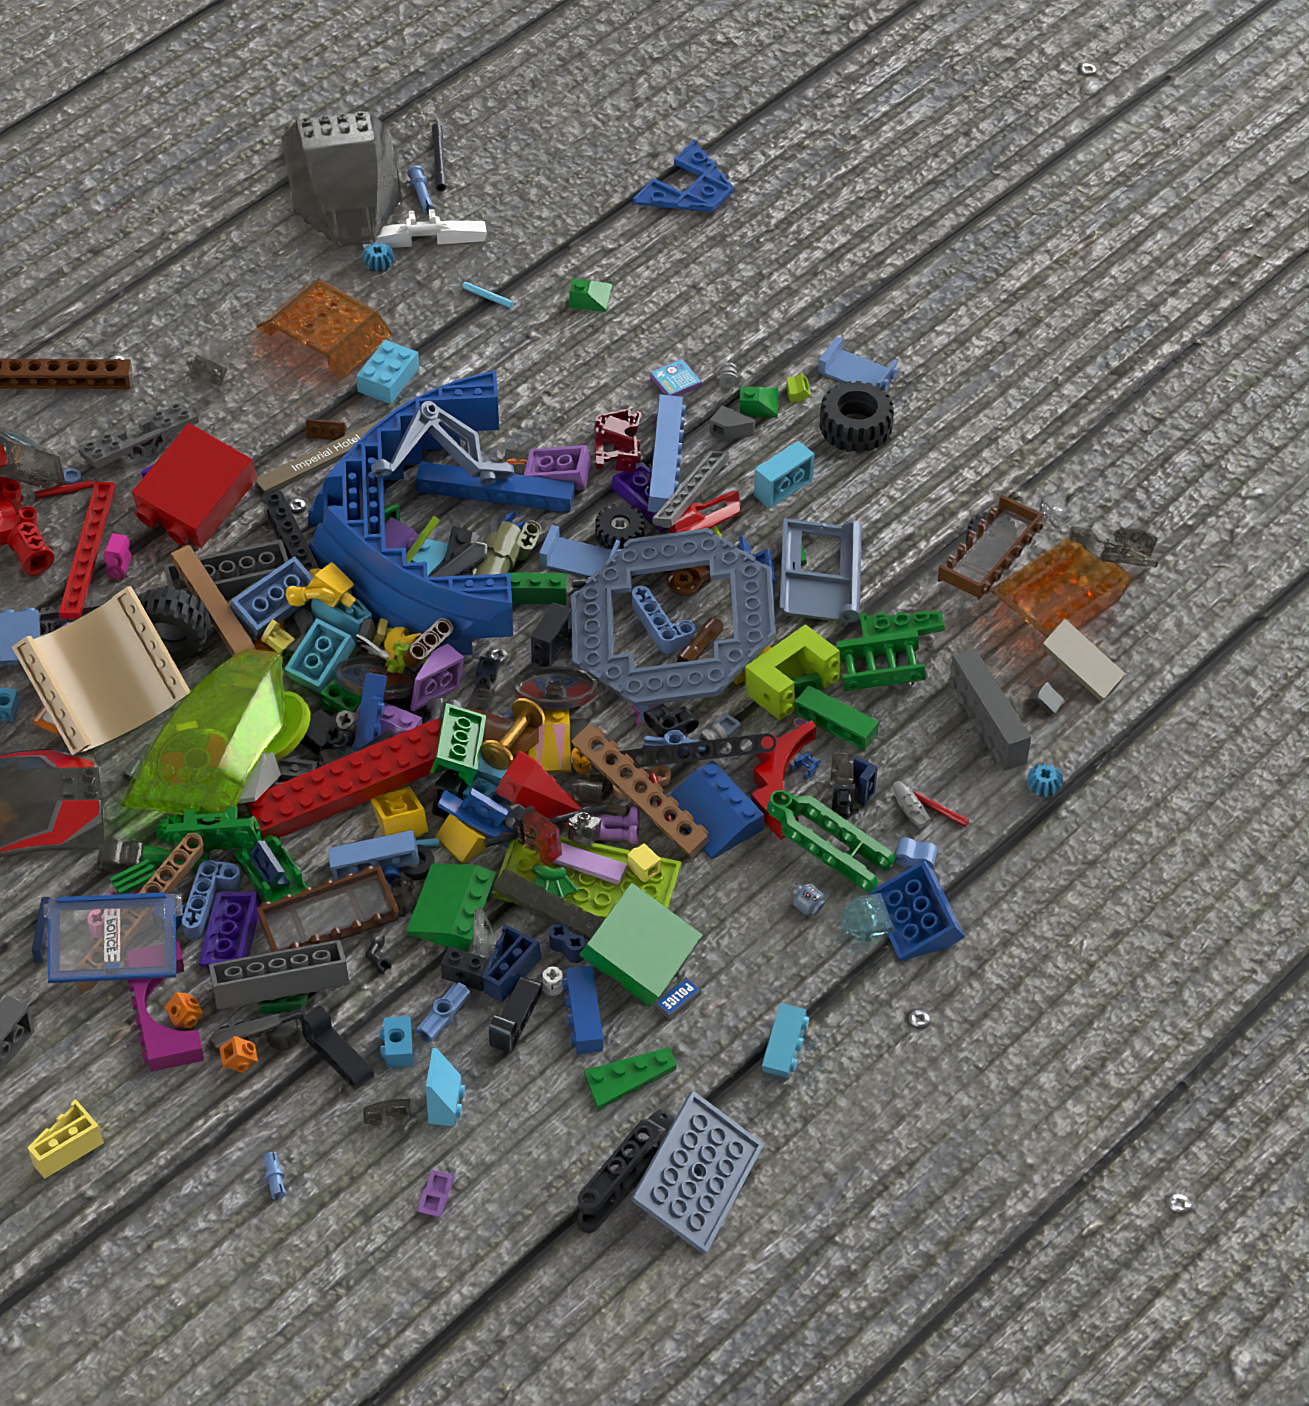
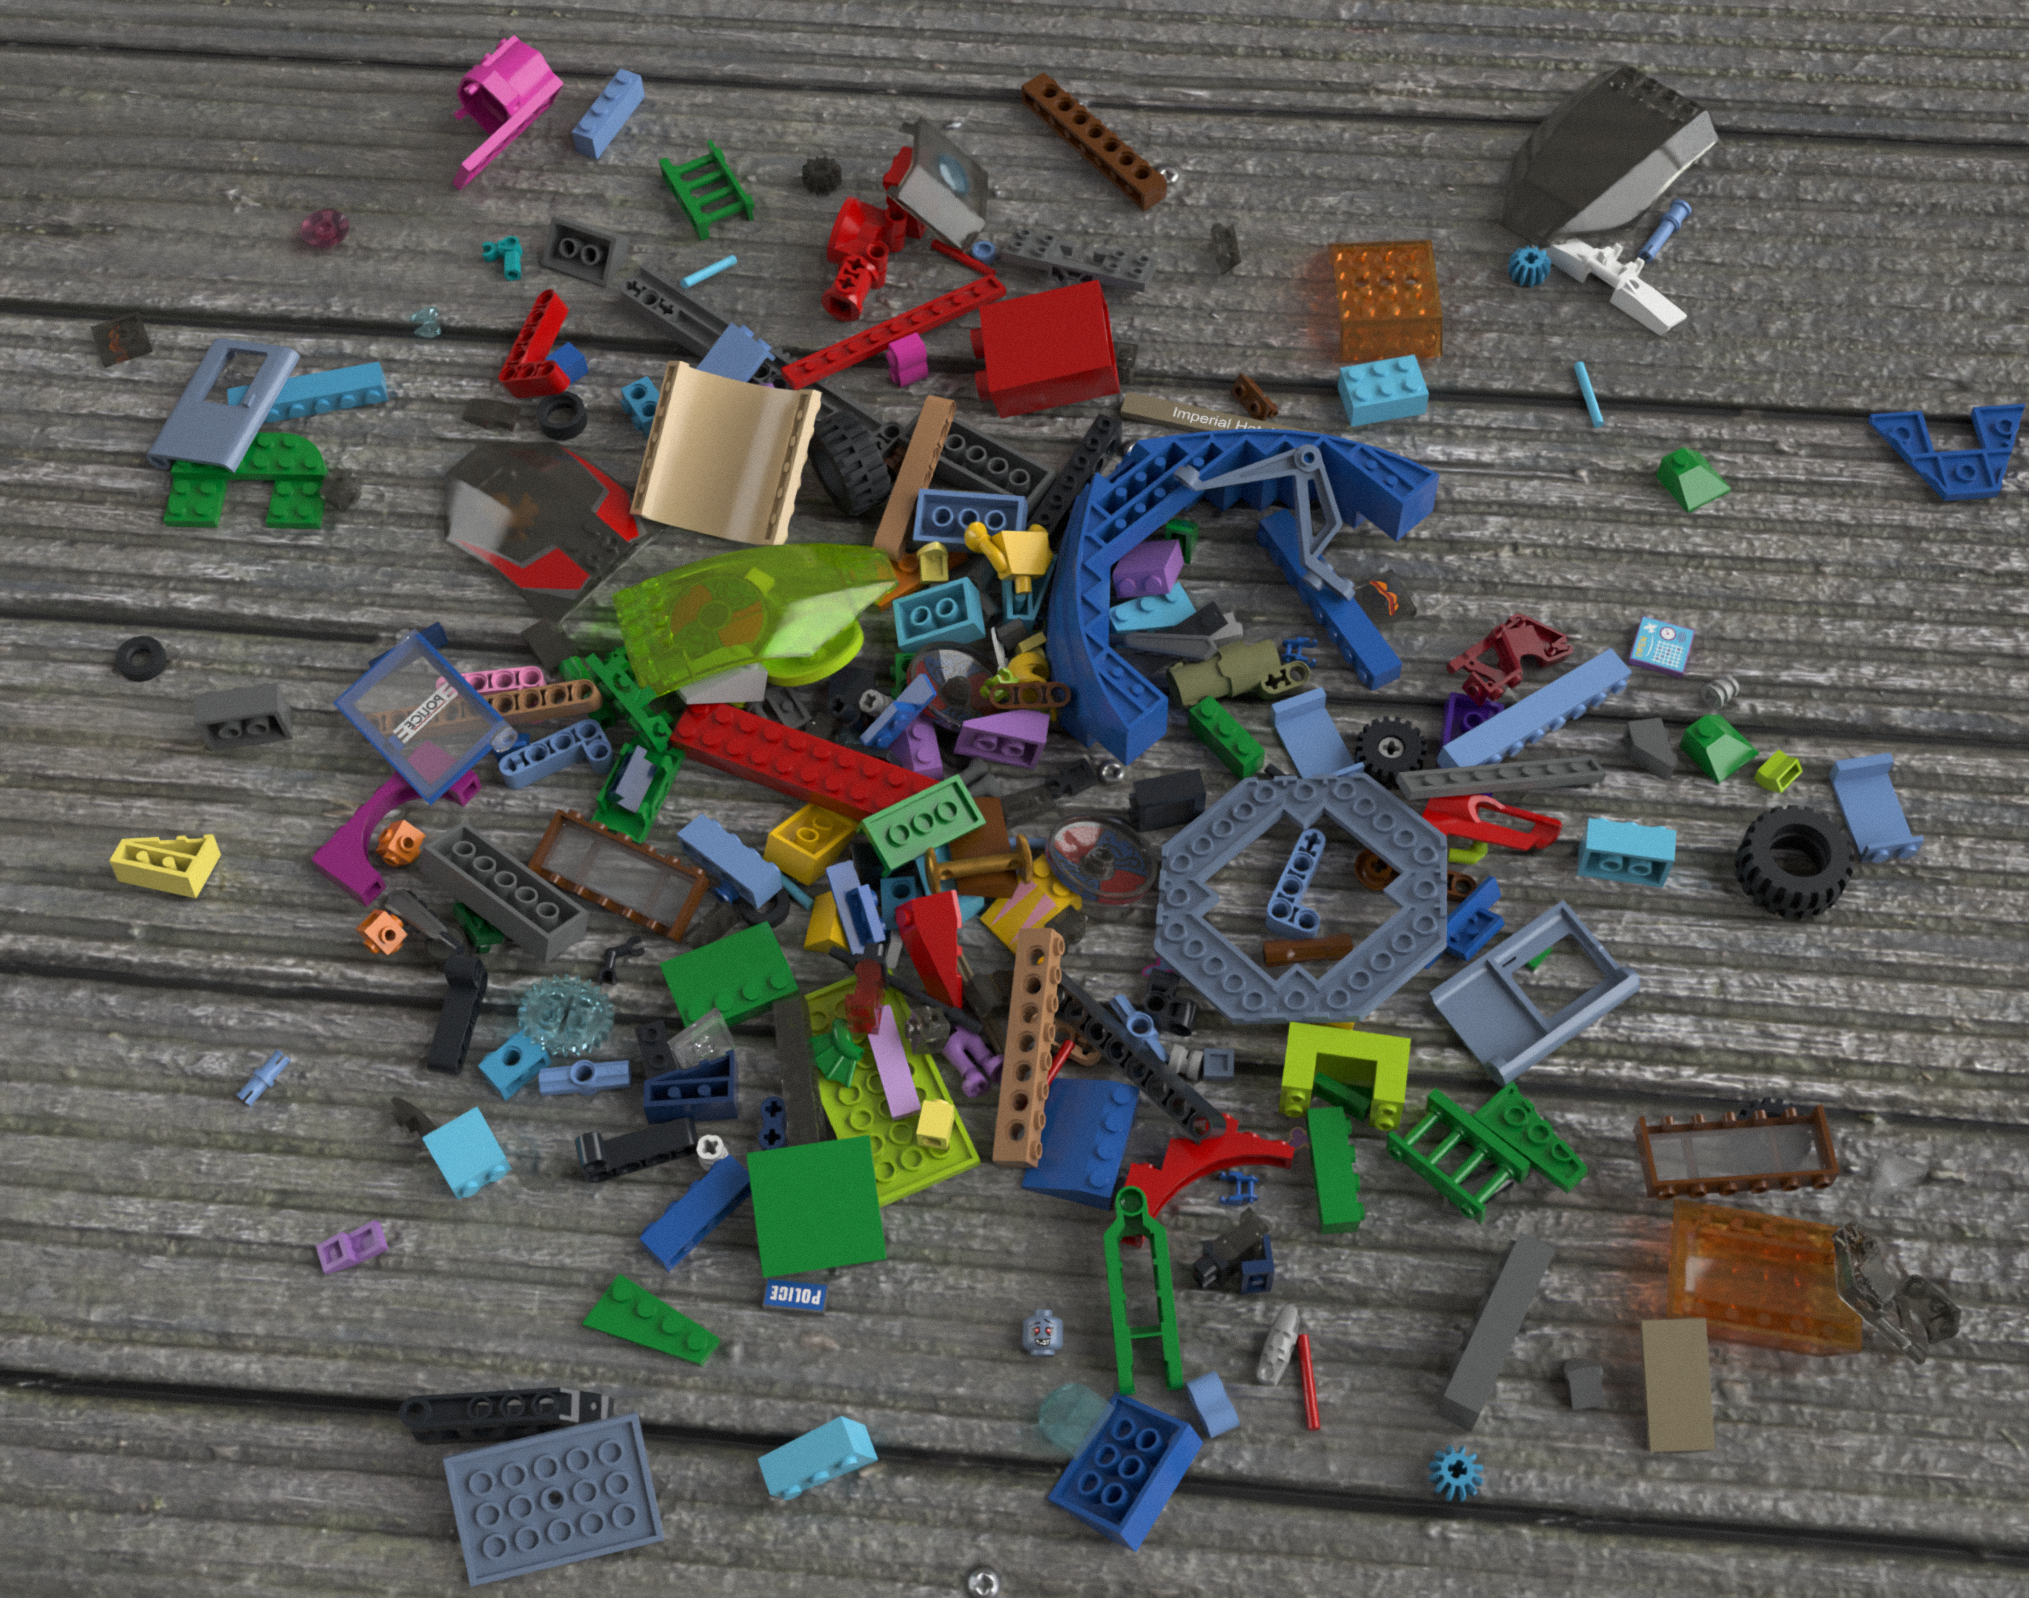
camera: 55 degrees right, 10 degrees up
green tile [110,859,156,894] -> none
dark purple slope [199,891,262,969] -> none
lime piece [406,516,440,563] -> none
black piece [432,123,447,191] -> none
medium lavender slope [524,445,592,490] -> none
none -> clear light blue gear [517,974,615,1058]

